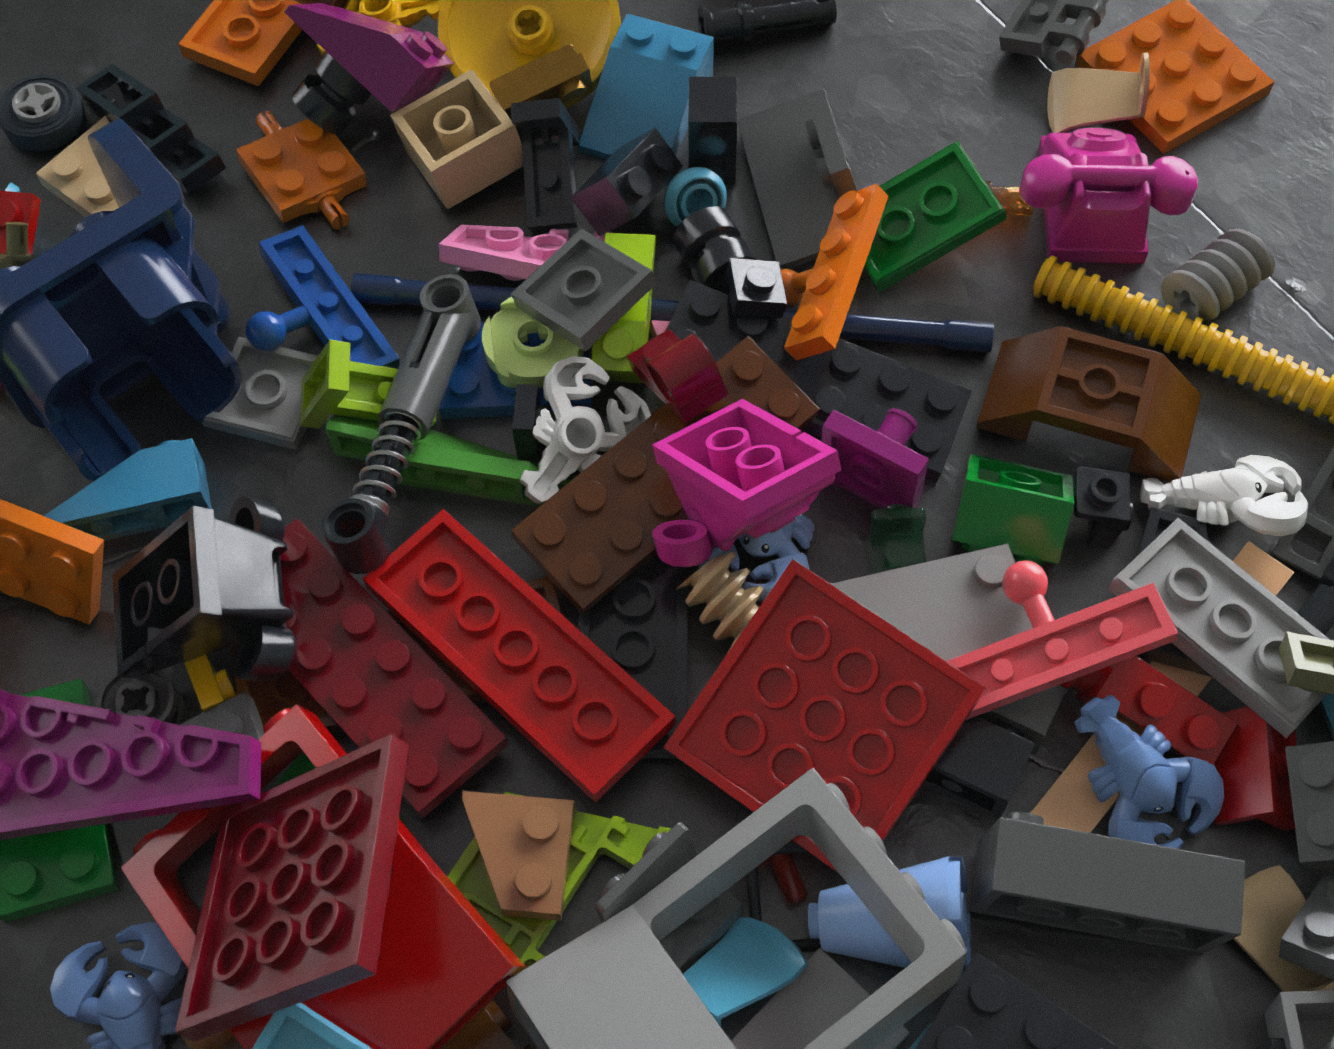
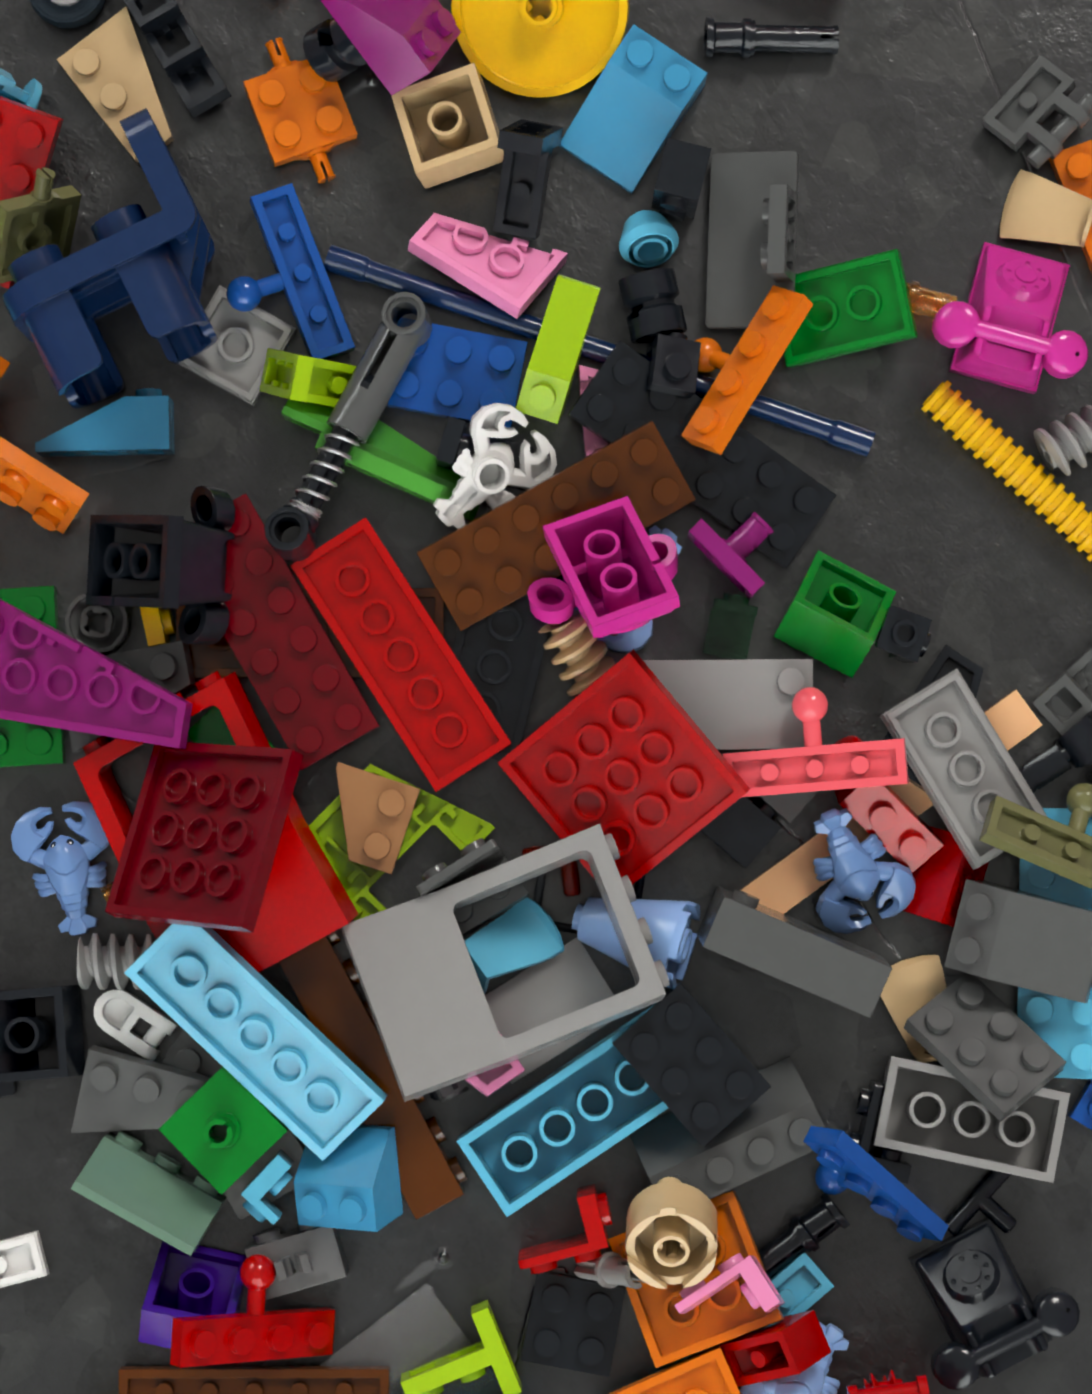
camera: 10 degrees right, 25 degrees up
yellowish green plate [482,297,584,388] -> none
pearl gold bracket [489,44,592,120] -> none
dark grey plate [511,228,656,352] -> none
black brick [570,128,683,236] -> none
dark red plate [626,329,728,423] -> none
reddish brown slope [976,326,1202,482] -> none
white animal [1140,455,1308,536] -> none

